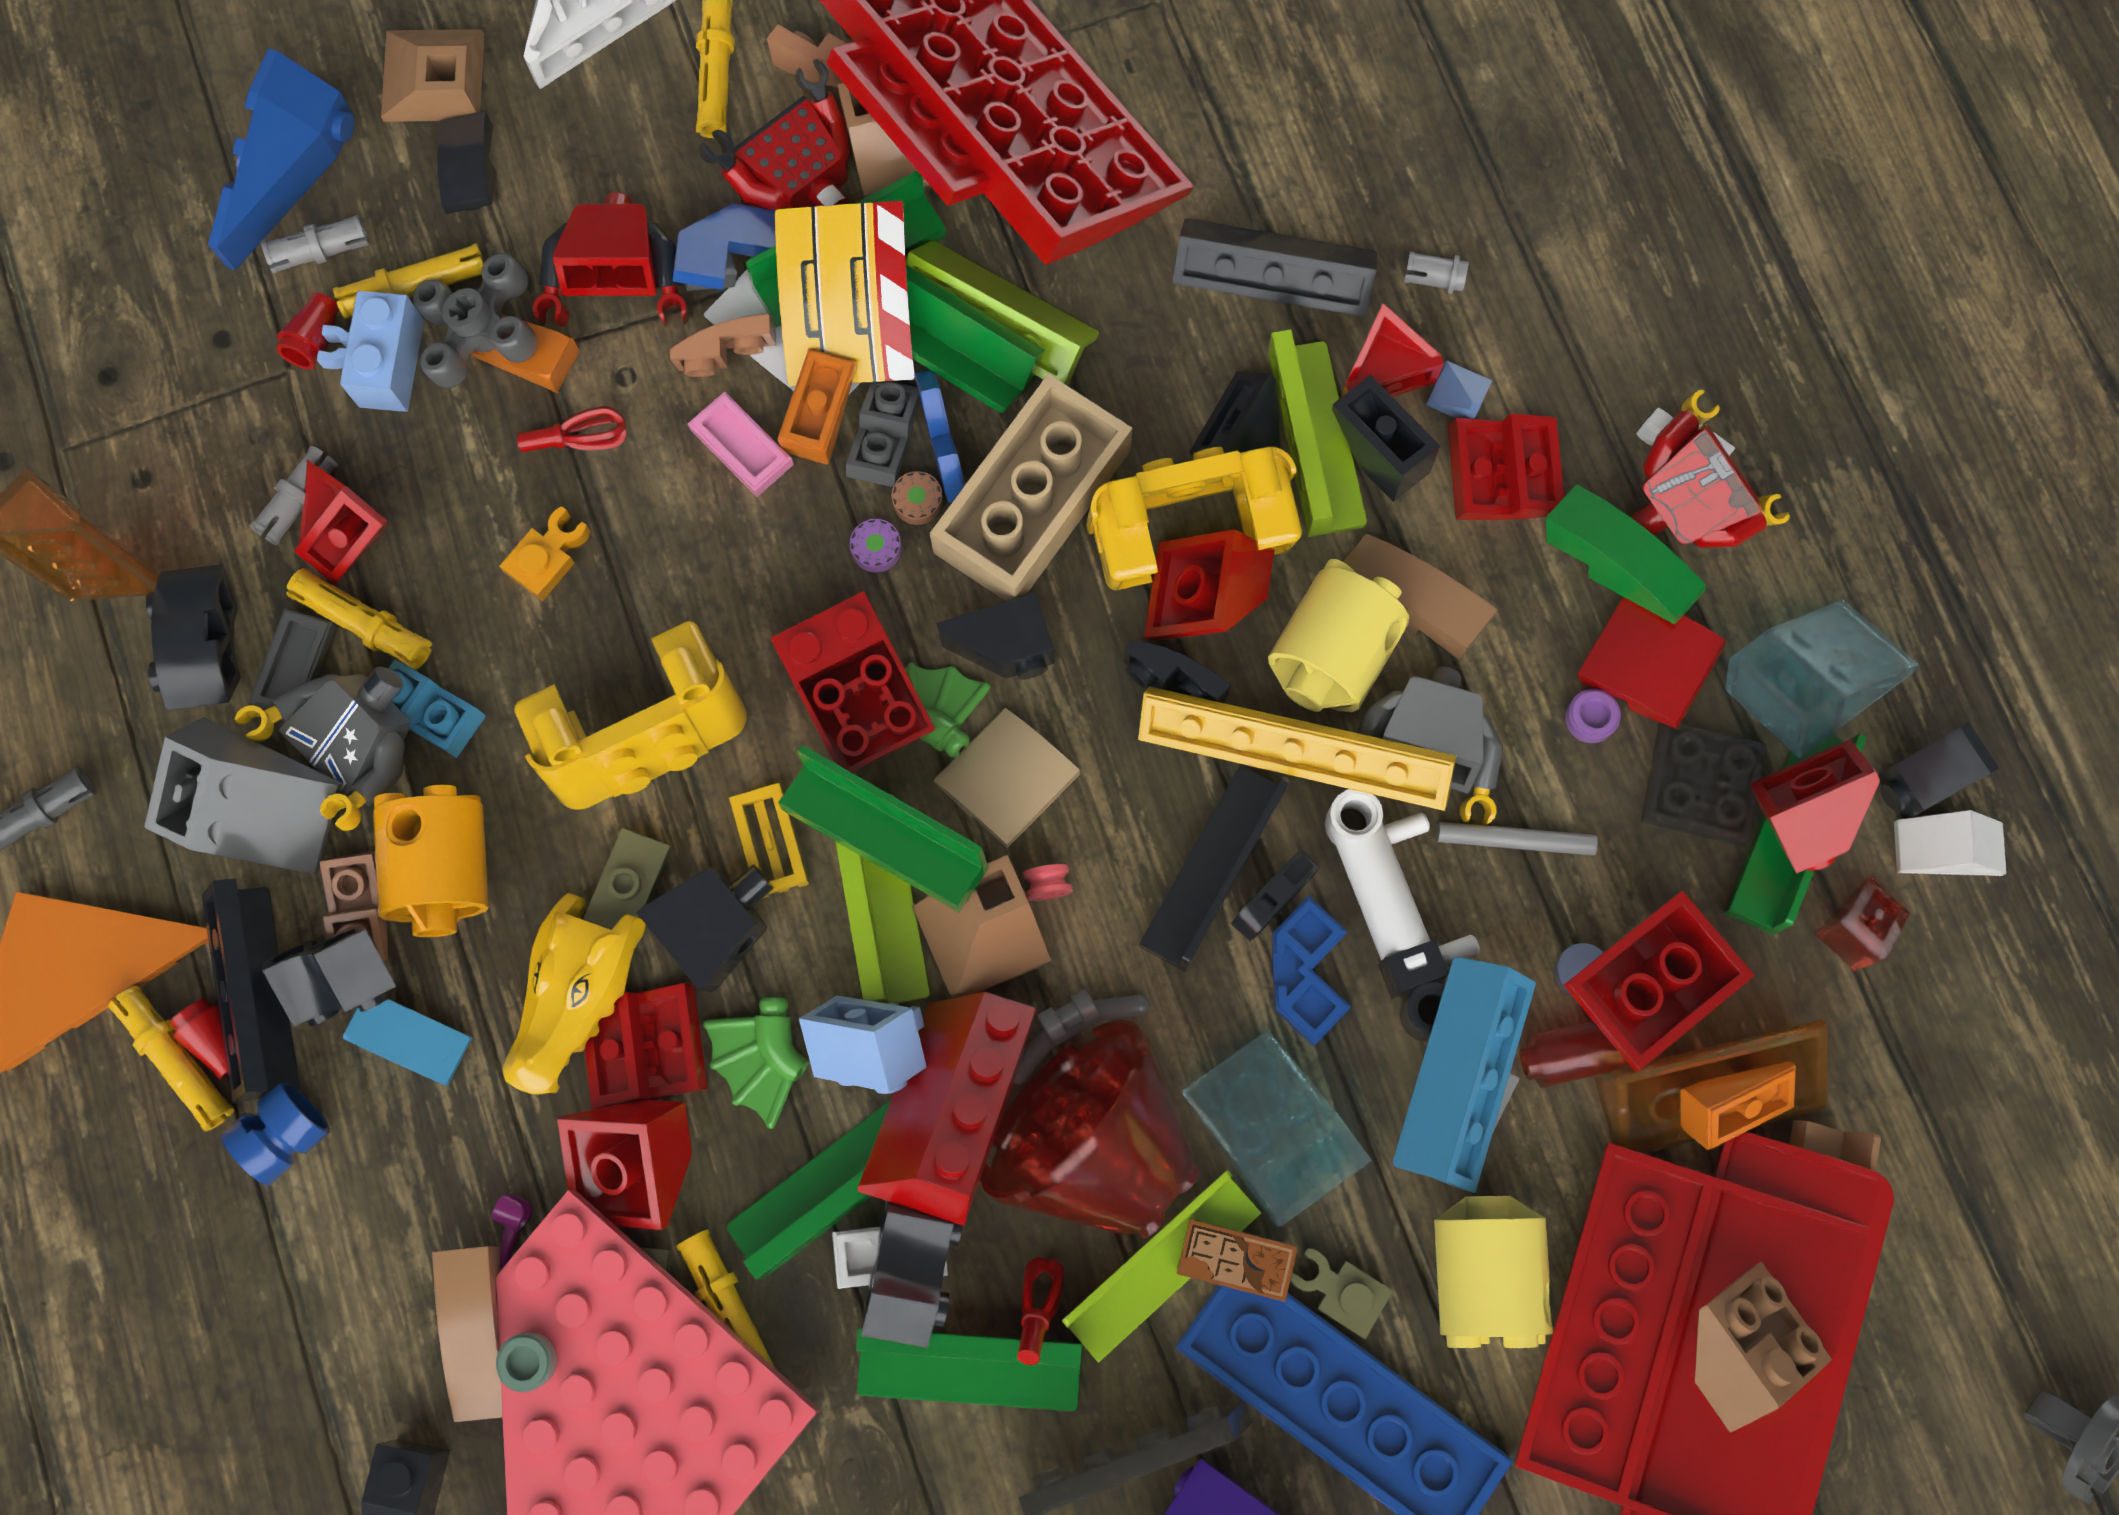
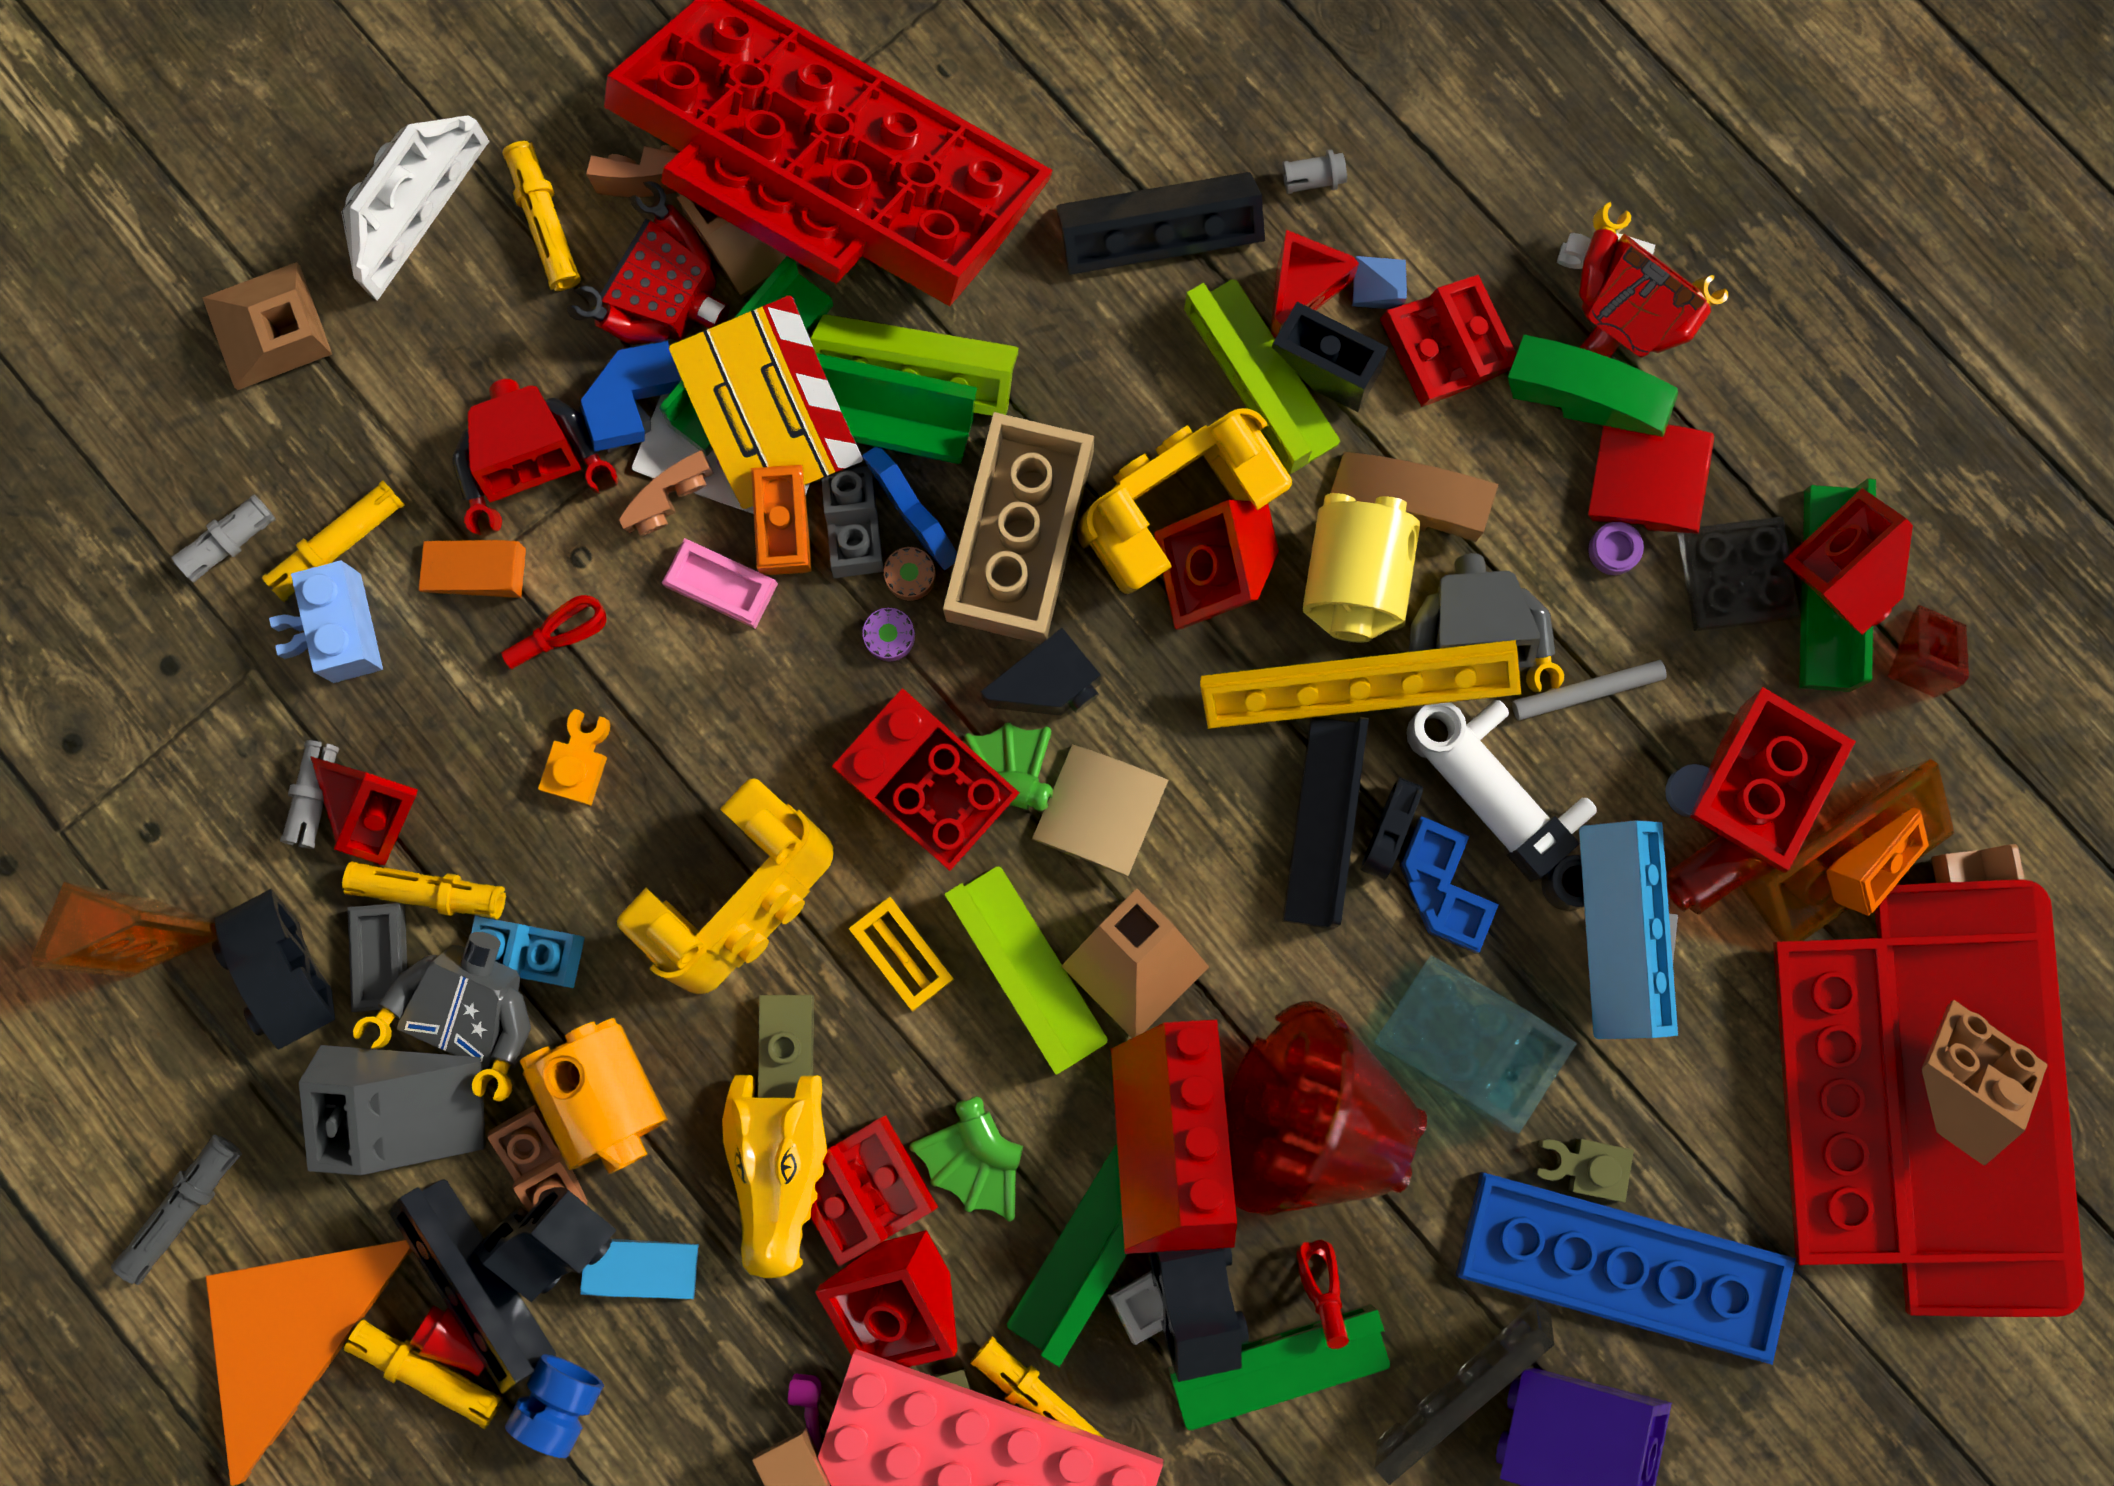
camera: 20 degrees left, 5 degrees up
blue wedge [208,48,355,270] -> none
red cone [276,293,340,370] -> none
dark grey gear [413,253,538,389] -> none
black slope [437,111,497,214] -> none
black torso [636,864,774,993] -> none
green panel [778,745,989,913] -> none
light blue brick [799,995,927,1094] -> none
dark grey piece [1014,988,1150,1084] -> none
coral bush [1022,864,1073,901] -> none
lime panel [1062,1170,1261,1363] -> none
black slope [1124,640,1231,703] -> none
tile [1176,1218,1298,1302] -> none
black slope [1189,371,1280,456] -> none
light yellow cylinder [1434,1196,1553,1348] -> none
clear light blue slope [1725,599,1920,758] -> none
black slope [1878,722,1999,819] -> none
white slope [1894,810,2006,876] -> none

